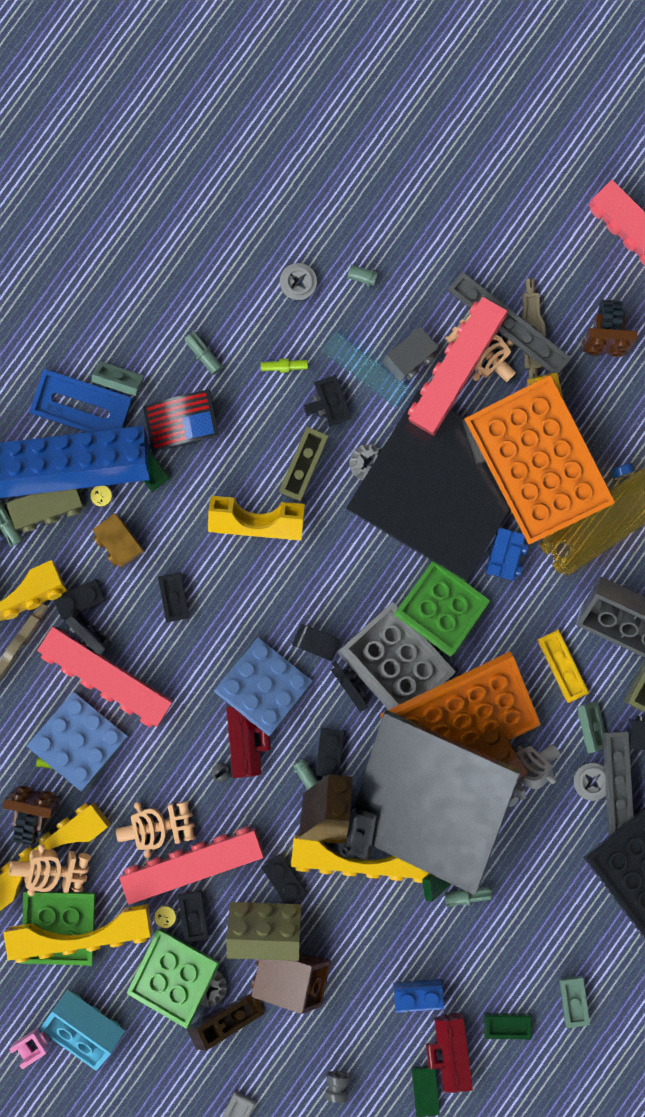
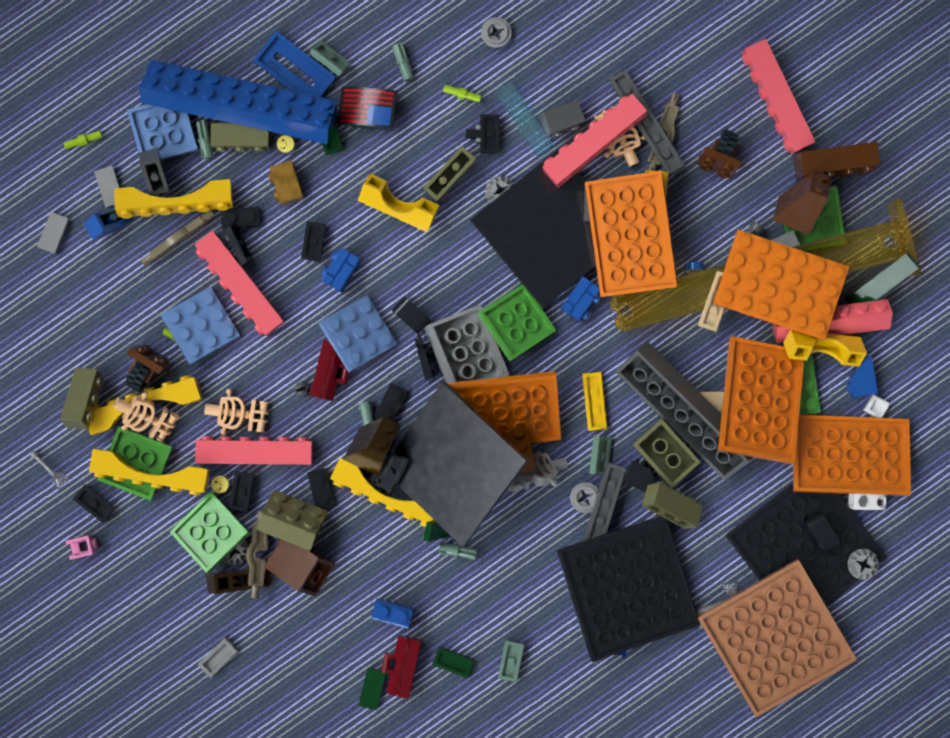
camera: 20 degrees right, 0 degrees up
medium azure slope [39,990,125,1071] -> none
dark grey wheel [325,1071,350,1103] -> none
sand green pin [347,264,378,287] -> none
none -> black plate [73,484,116,523]
none -> dark tan piece [246,511,268,599]
none -> blue brick [321,247,362,293]

